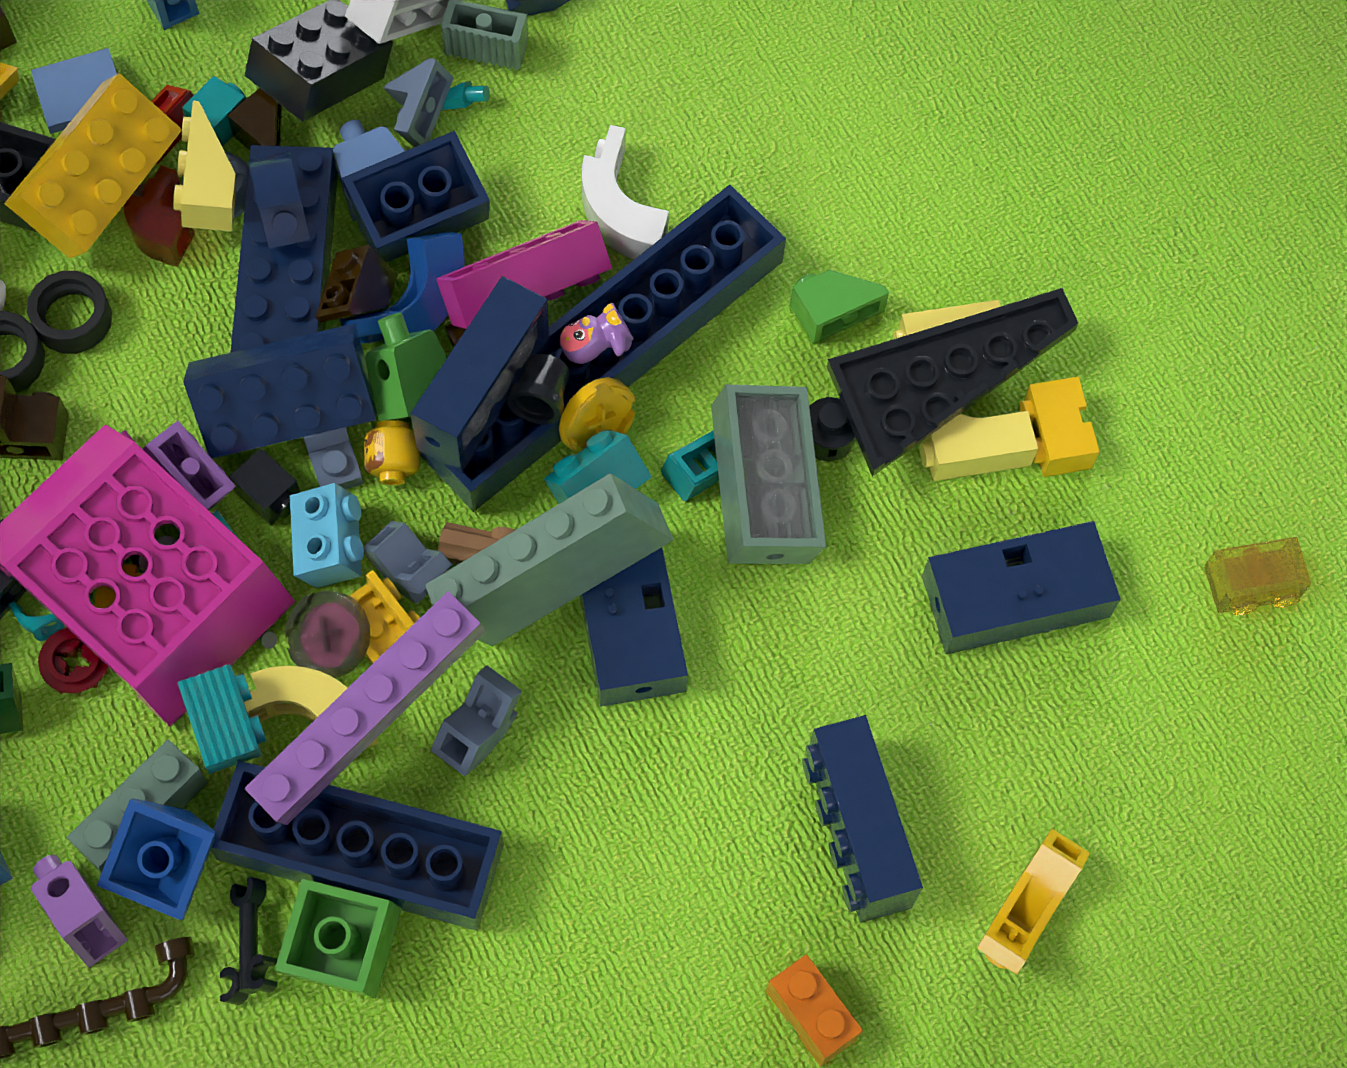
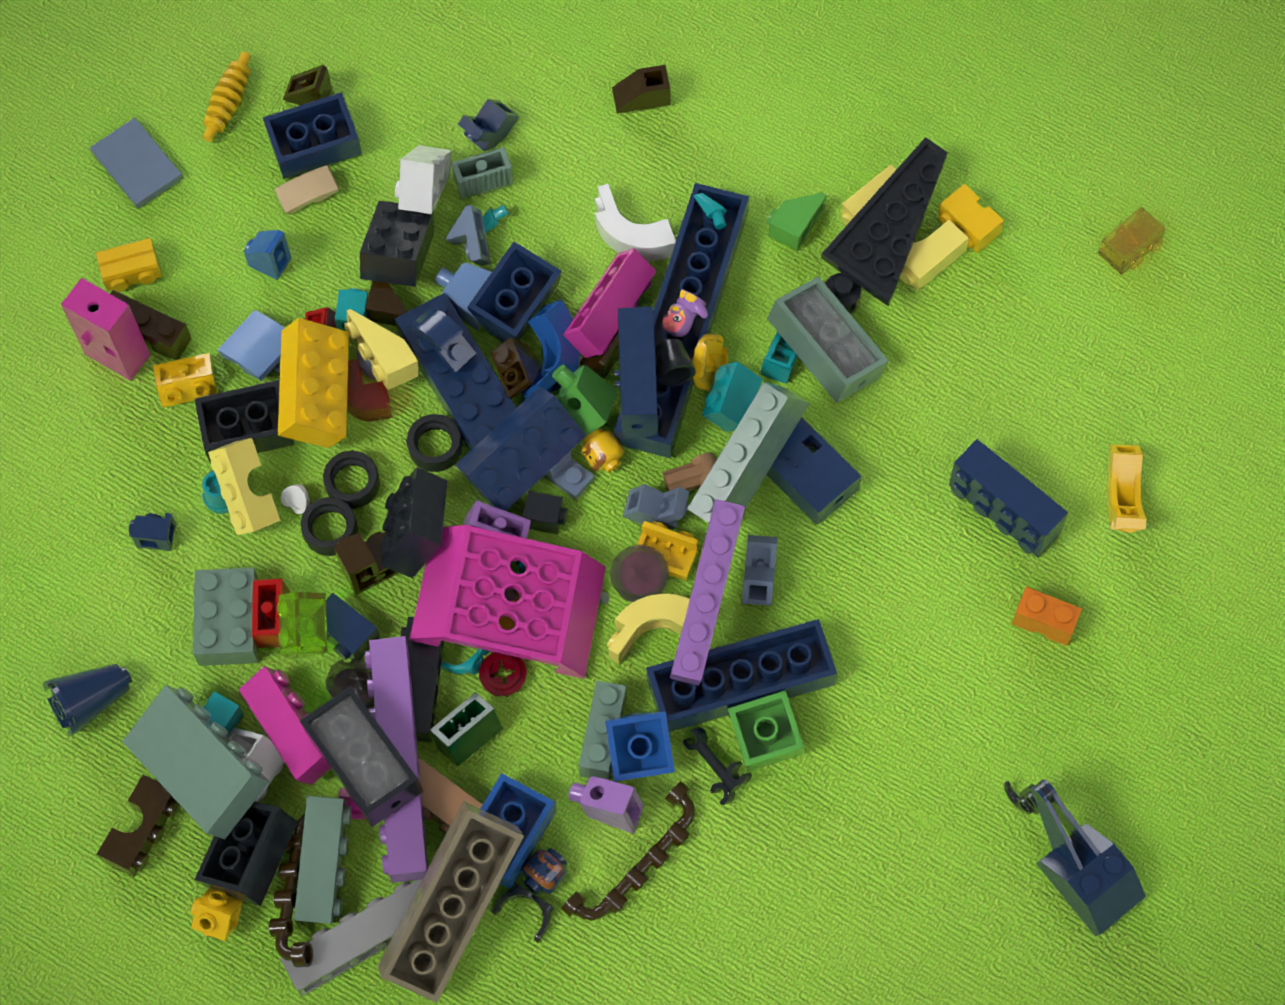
camera: 25 degrees left, 0 degrees up
teal brick [177,664,267,774] -> none
medium azure brick [290,483,364,588] -> none
dark blue brick [922,521,1121,654] -> none
none -> black brick [380,467,447,579]
none -> black tyre [406,414,463,472]
none -> dark brown slope [612,64,671,114]
none -> teal bar [694,193,727,229]

